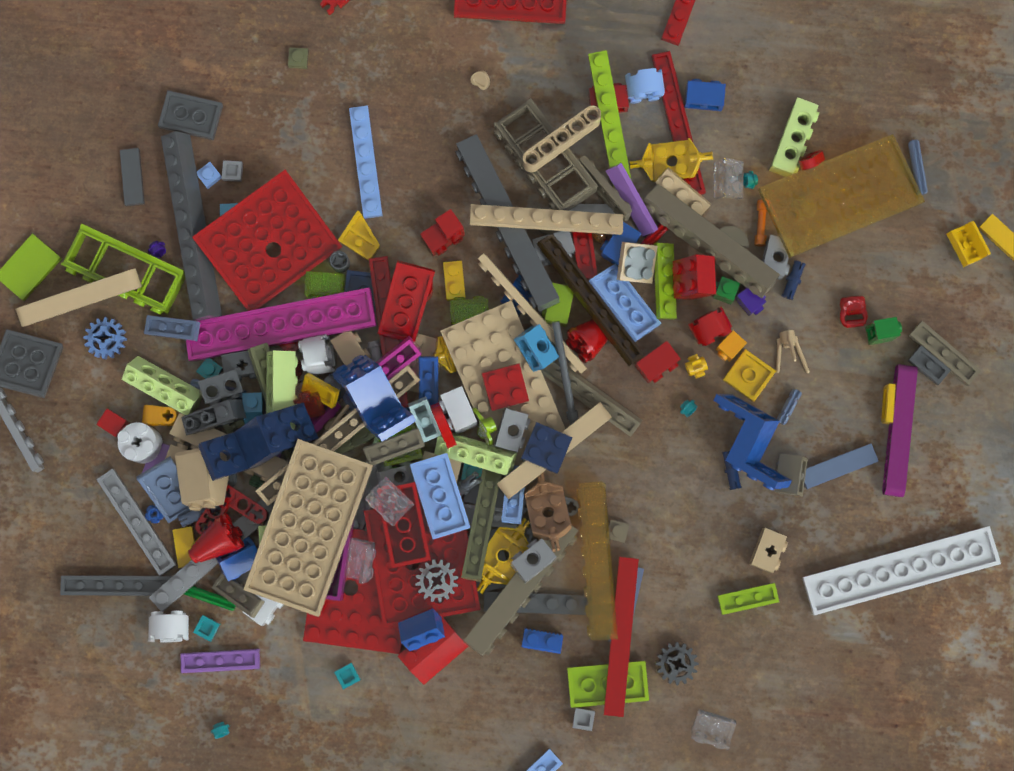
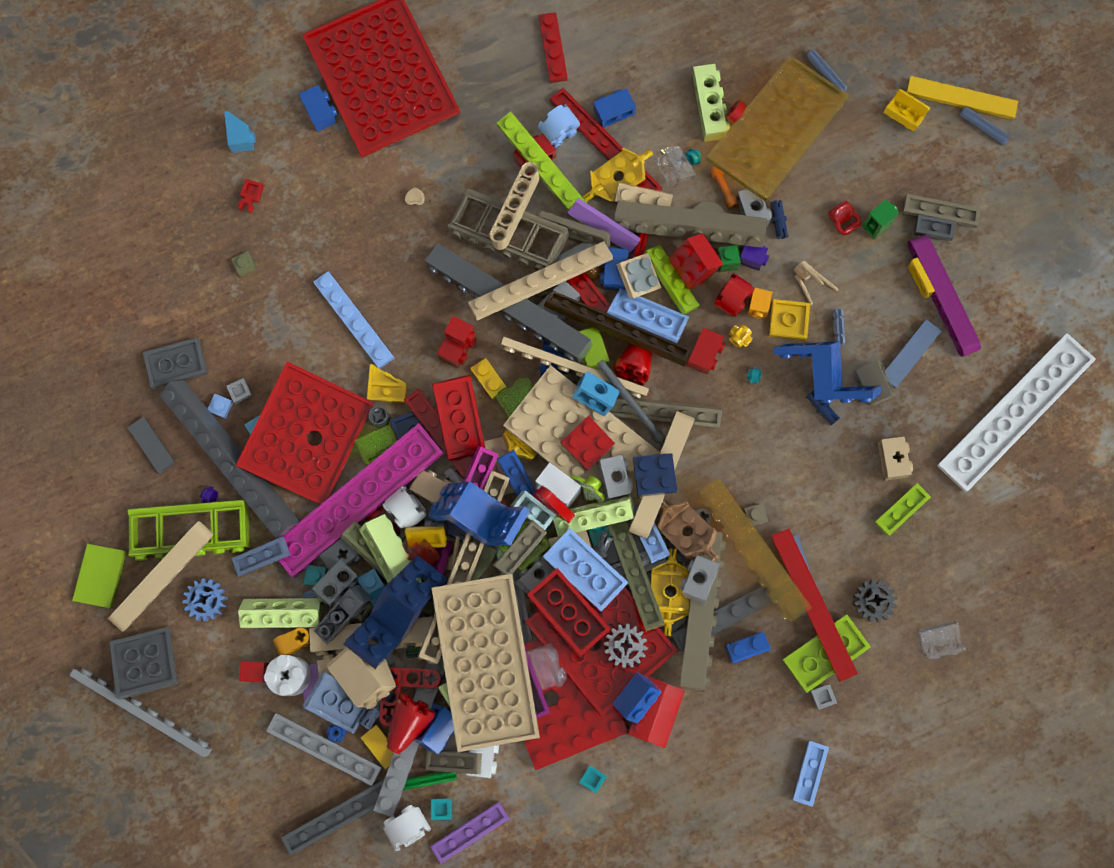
camera: 25 degrees left, 5 degrees down
clear bracket [365,477,414,526] -> none

